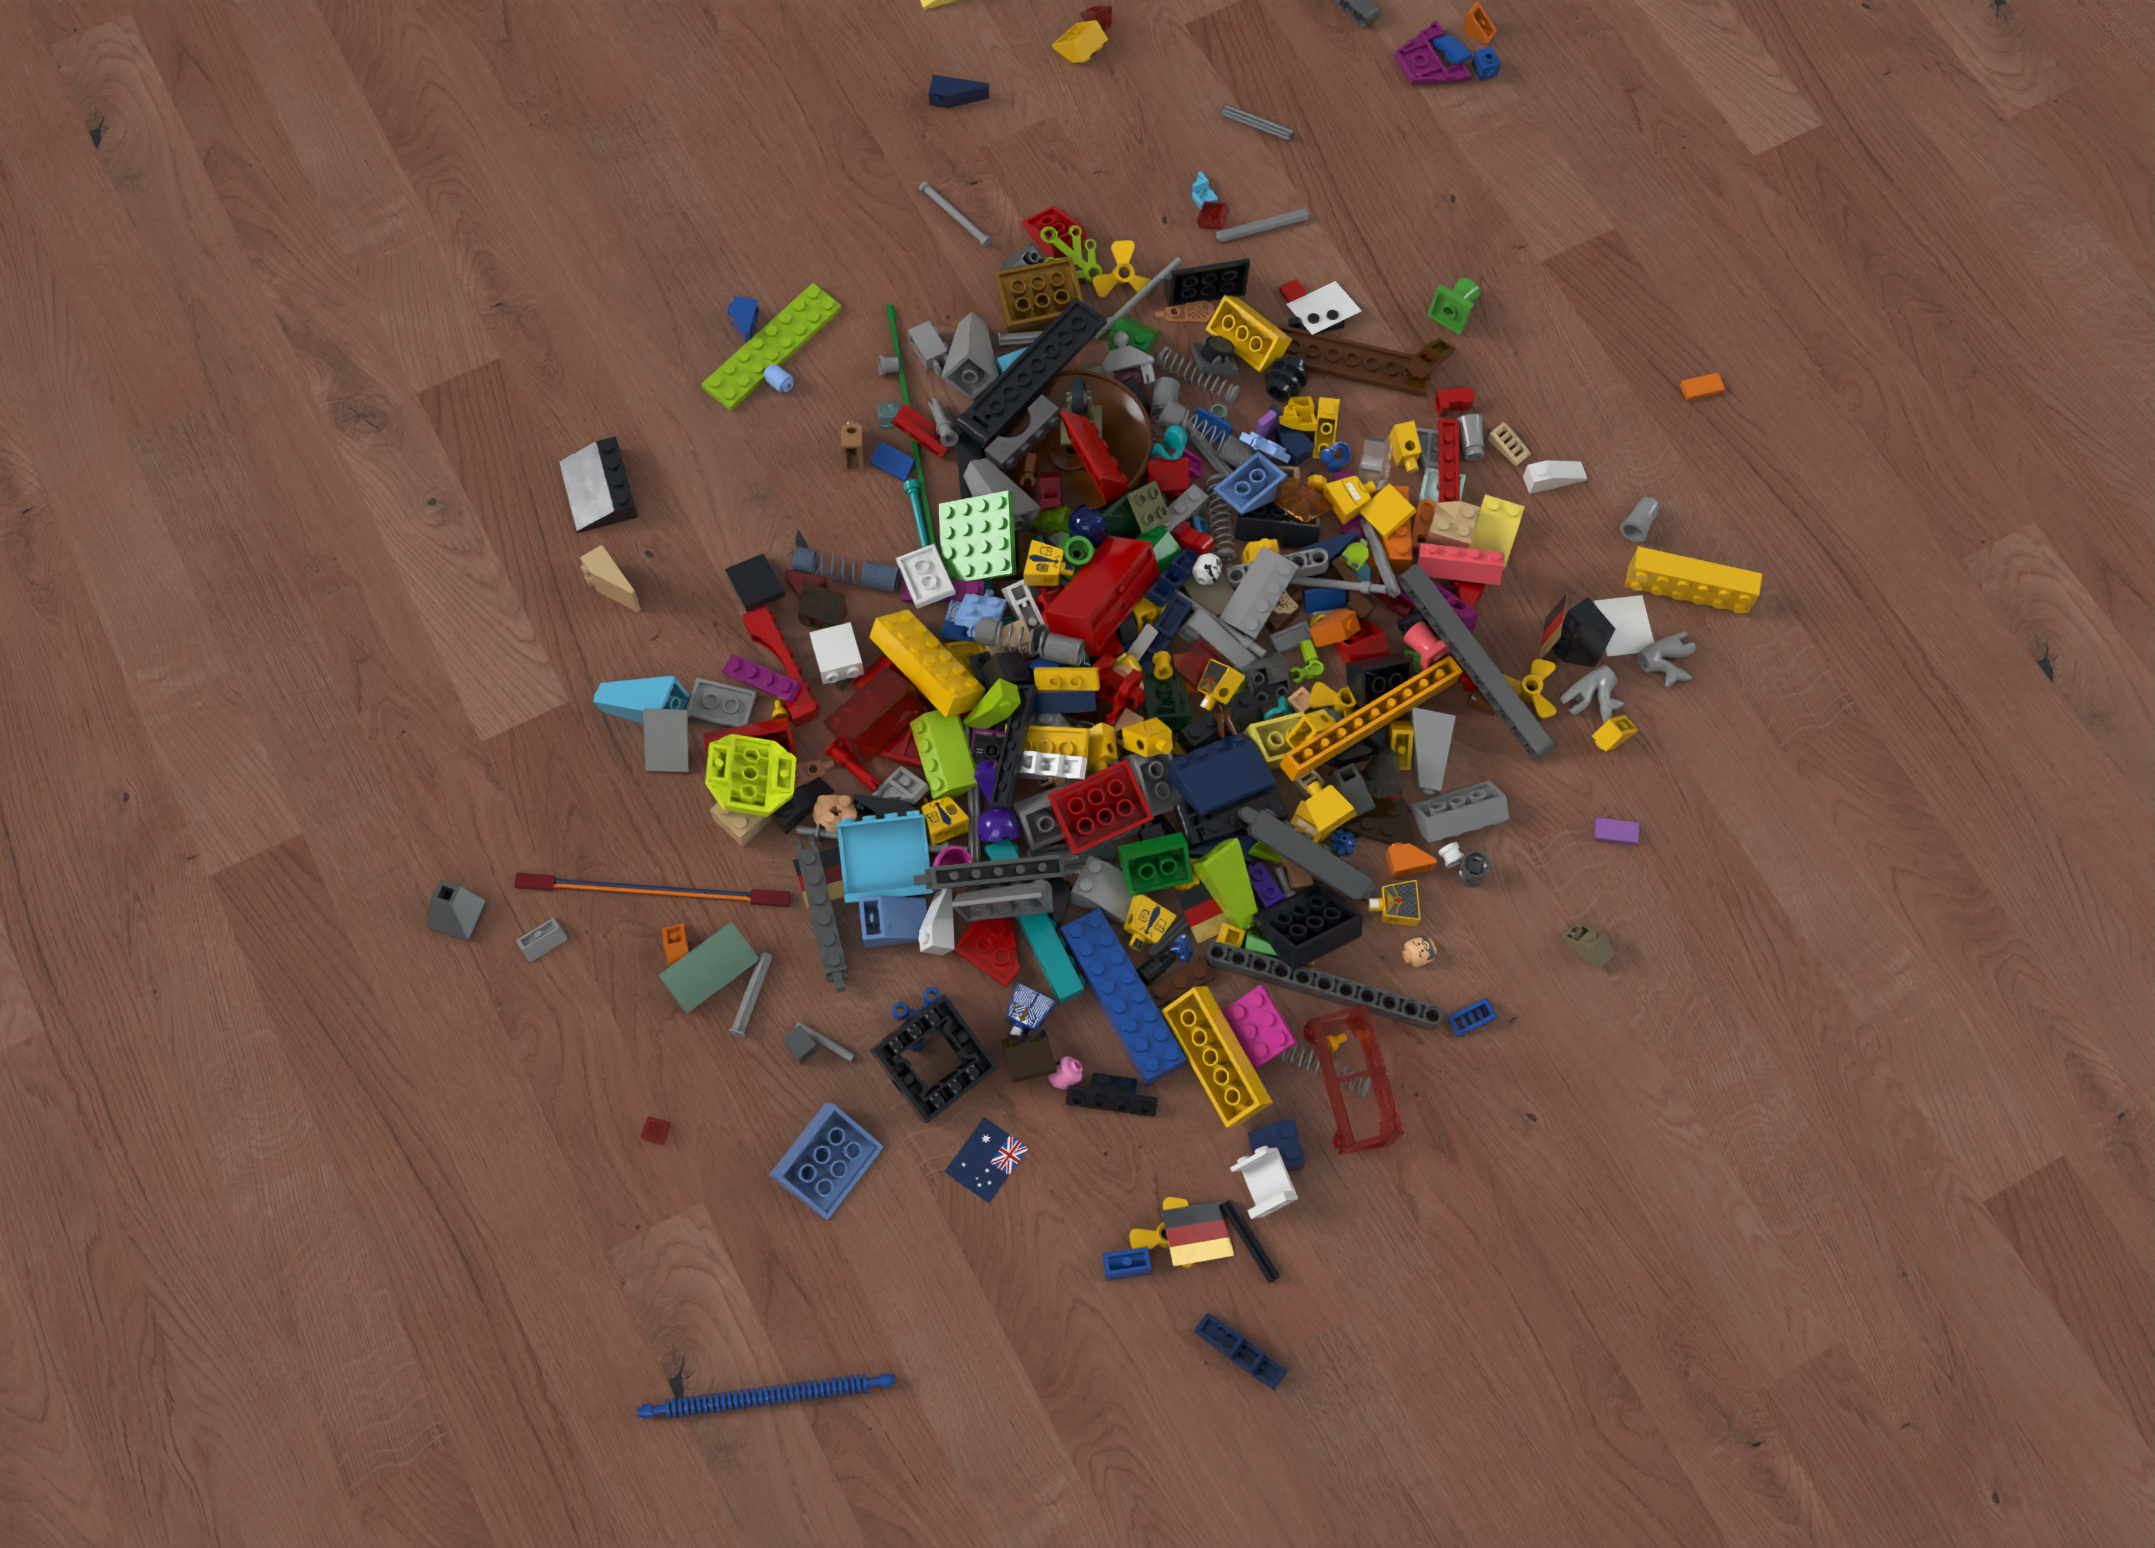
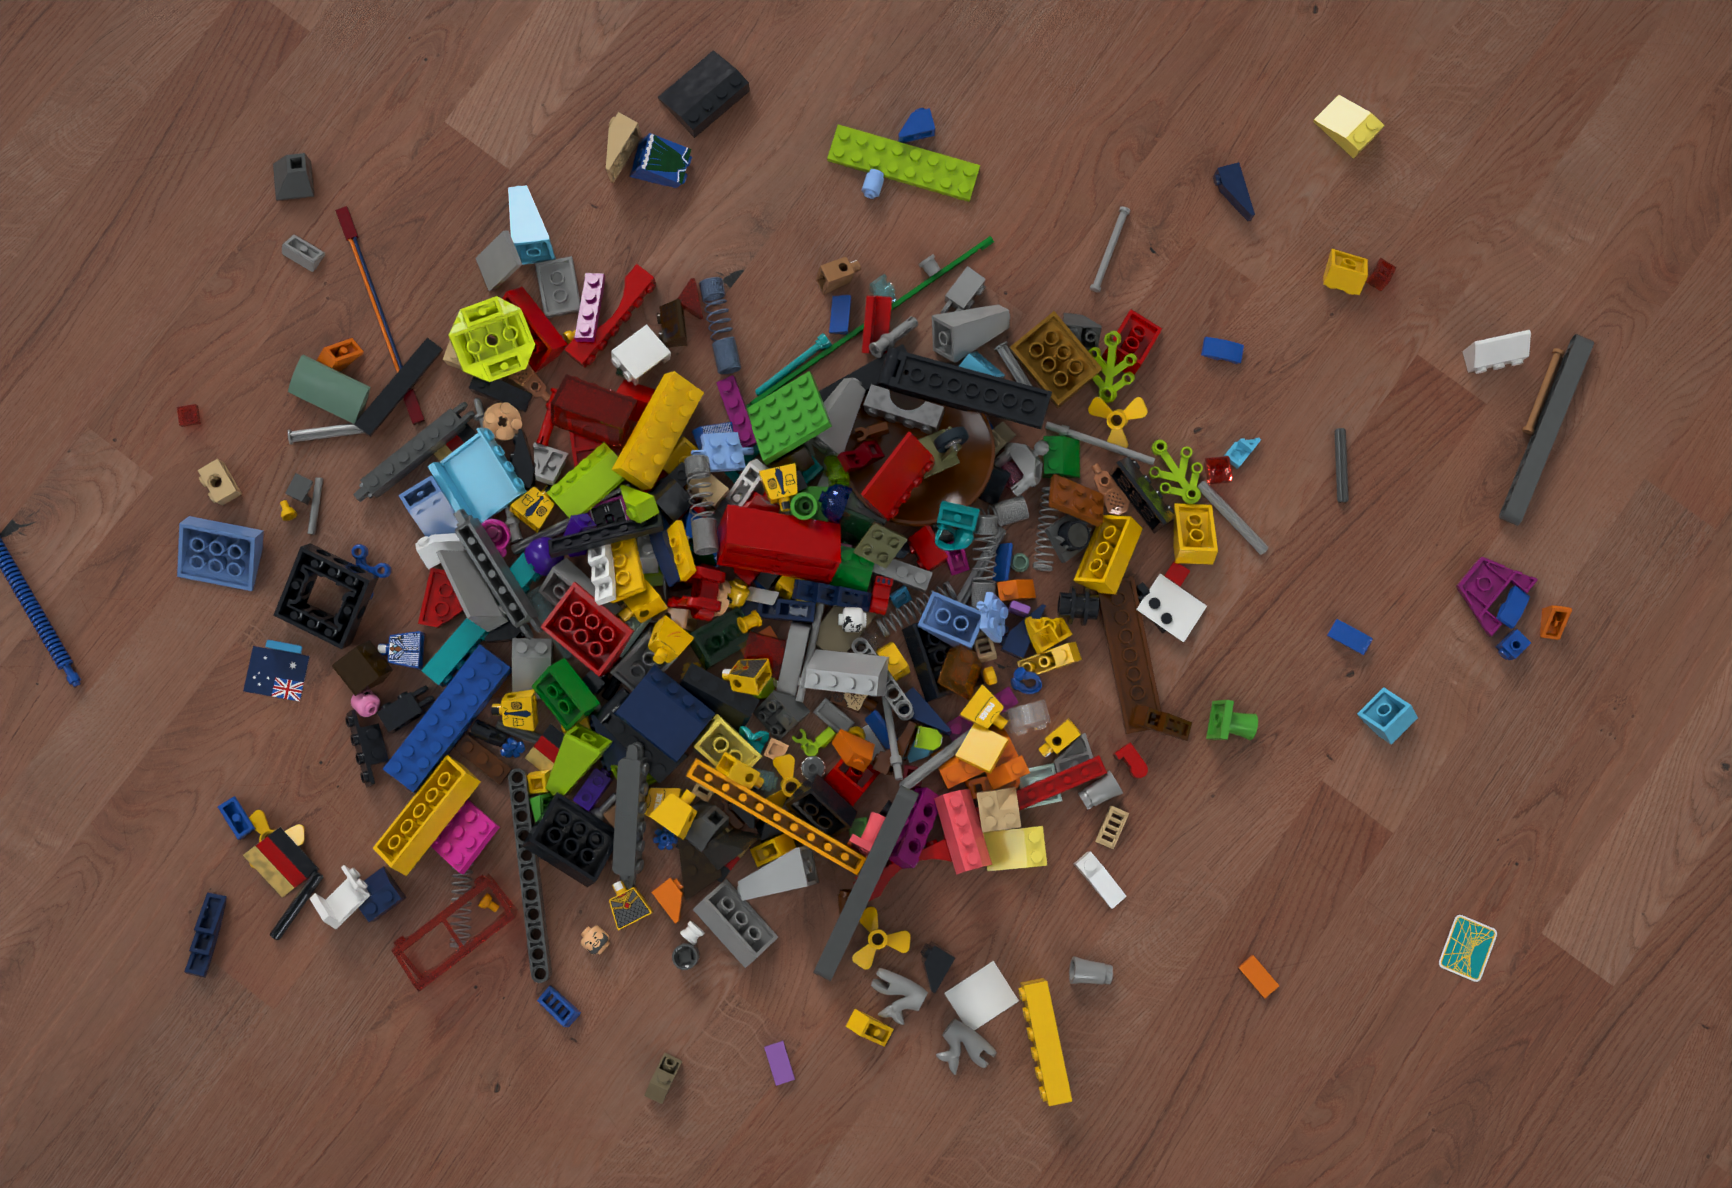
camera: 65 degrees right, 15 degrees up
black tile [725,554,786,612] -> none
white tile [896,544,956,609] -> none
reddish brown piece [1214,705,1240,739] -> none
sticker [1539,593,1567,659] -> none
none -> tan brick [198,459,242,506]
none -> dark azure tile [265,640,303,654]
none -> yellow piece [280,500,297,521]
none -> black tile [354,338,443,437]
none -> black hinge [377,685,435,733]
none -> slope [629,133,692,188]
none -> dark grey head [800,756,826,779]
none -> teal slope [937,501,980,531]
none -> orange slope [985,755,1030,790]
none -> orange slope [995,579,1036,603]
none -> dark orange plate [1049,474,1104,527]
none -> lime plant [1148,440,1203,504]
none -> yellow slope [1173,503,1218,565]
none -> blue slope [1201,337,1244,364]
none -> blue slope [1327,619,1373,655]
none -> medium azure slope [1357,687,1418,745]
none -> teal sticker [1439,915,1497,982]

